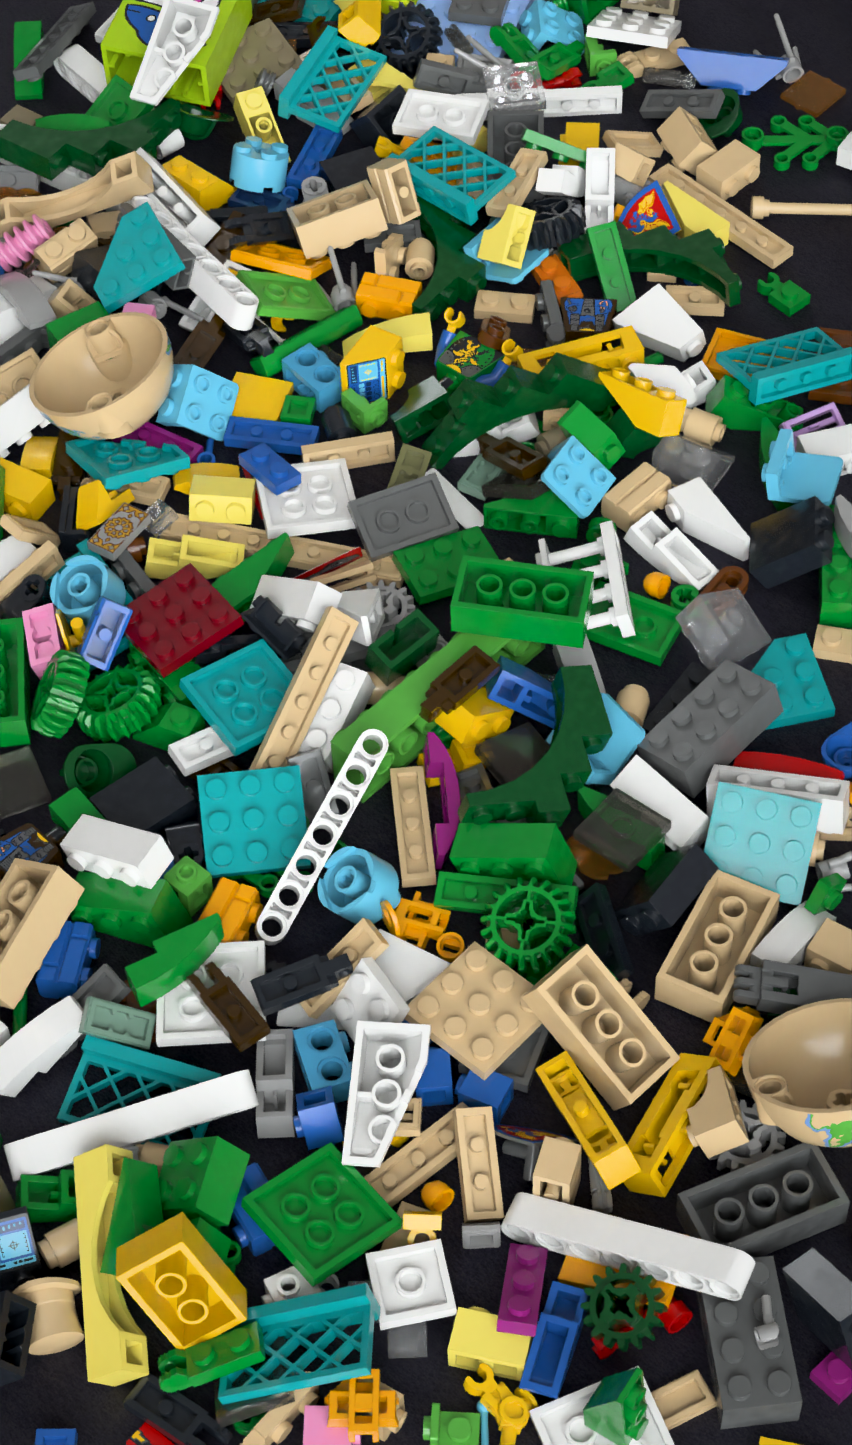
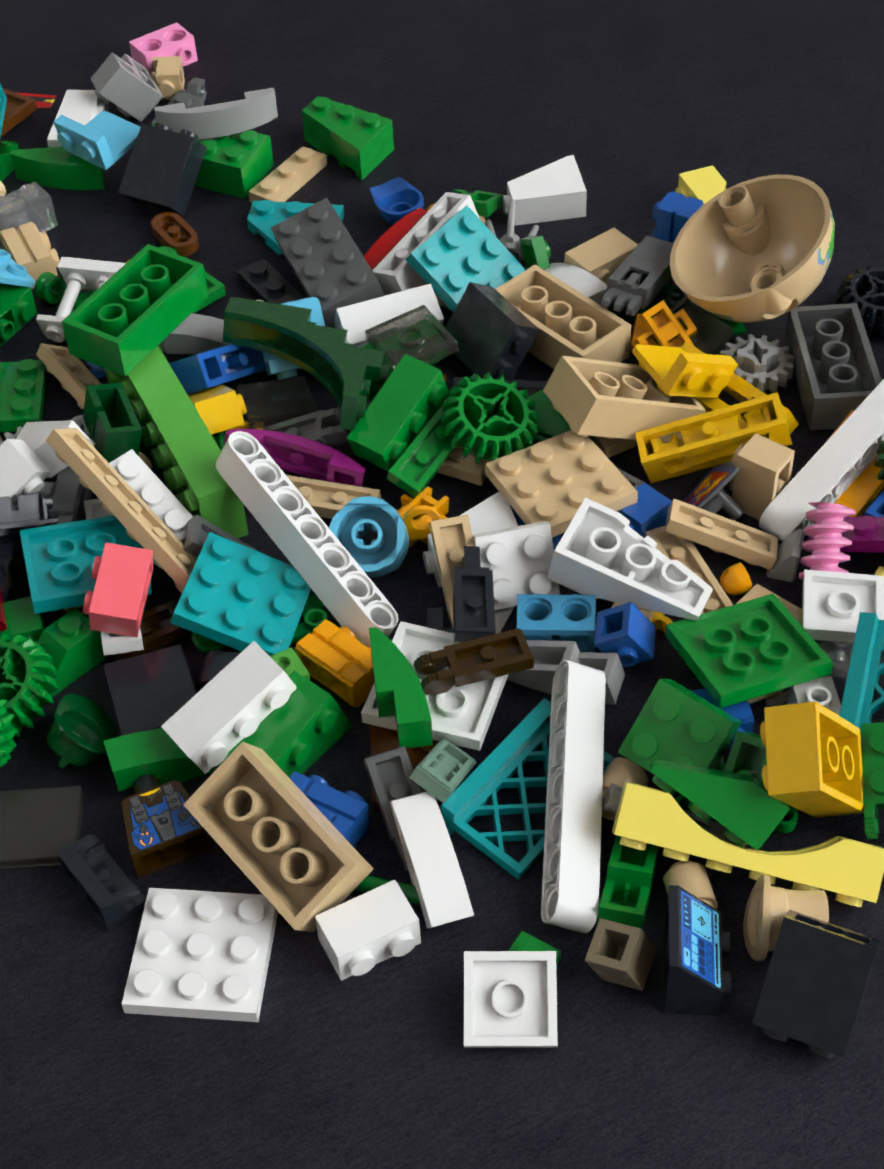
camera: 70 degrees left, 5 degrees down
yellow tile [403,1211,442,1245] -> none
dark brown hinge [419,645,501,723] -> none
light orange hinge [436,932,465,962] -> none
white slope [623,510,719,592] -> none
white slope [665,477,750,561] -> none
clear slope [675,588,772,670] -> none
tan arch [686,1065,749,1159] -> none
lavender tile [778,402,846,452] -> none
none -> coral brick [83,542,153,638]
none -> yellow bracket [632,344,738,398]
none -> bright pink piece [799,502,856,580]

